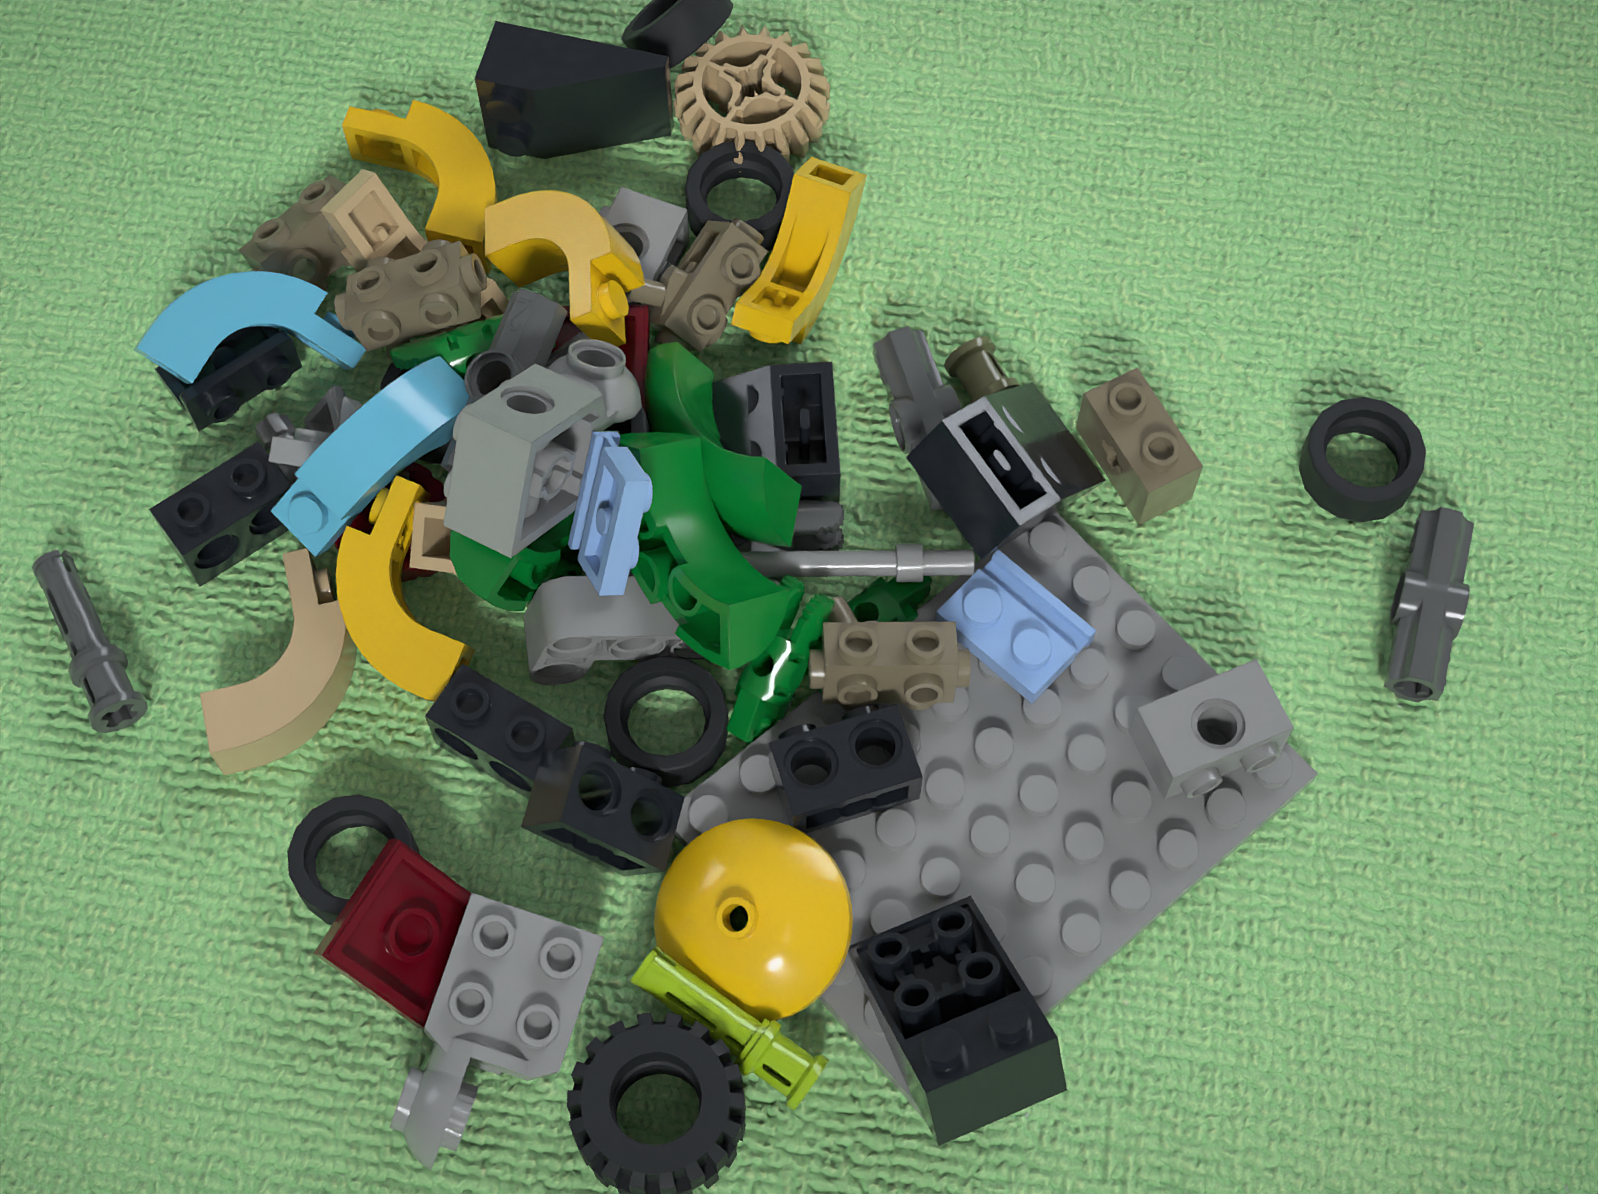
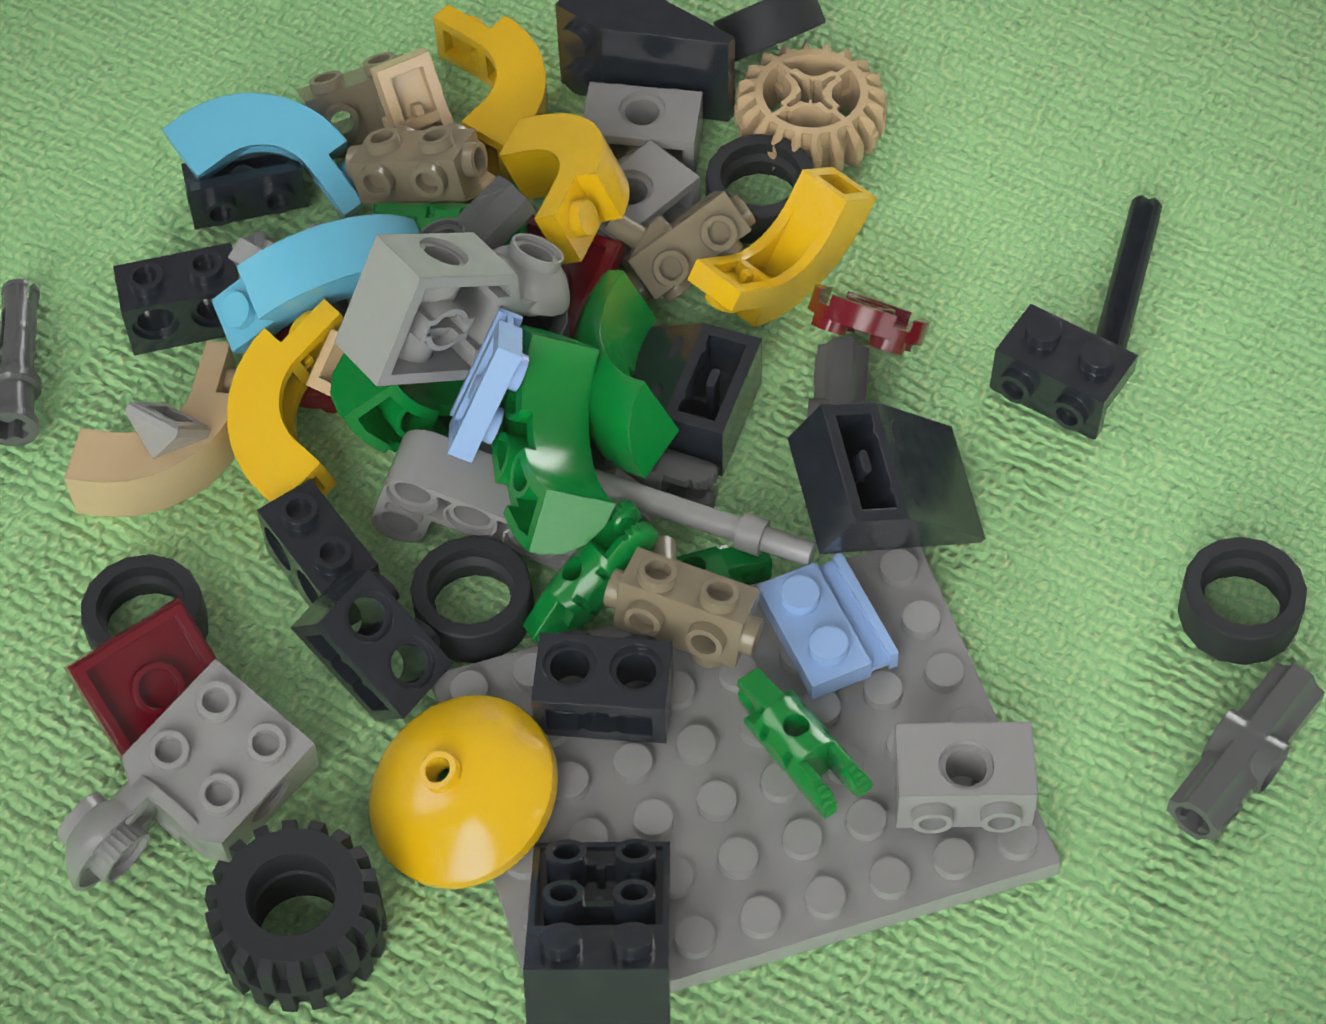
camera: 25 degrees right, 10 degrees down
lime pin [630,946,829,1111] -> none
olive bush [944,336,1020,404] -> none
dark tan brick [1076,368,1203,525] -> none
none -> light grey slope [125,402,211,459]
none -> light grey brick [583,82,703,173]
none -> green hinge [737,668,874,819]
none -> dark red plate [808,284,930,355]
none -> black bracket [989,304,1138,439]
none -> black axle [1096,195,1162,349]

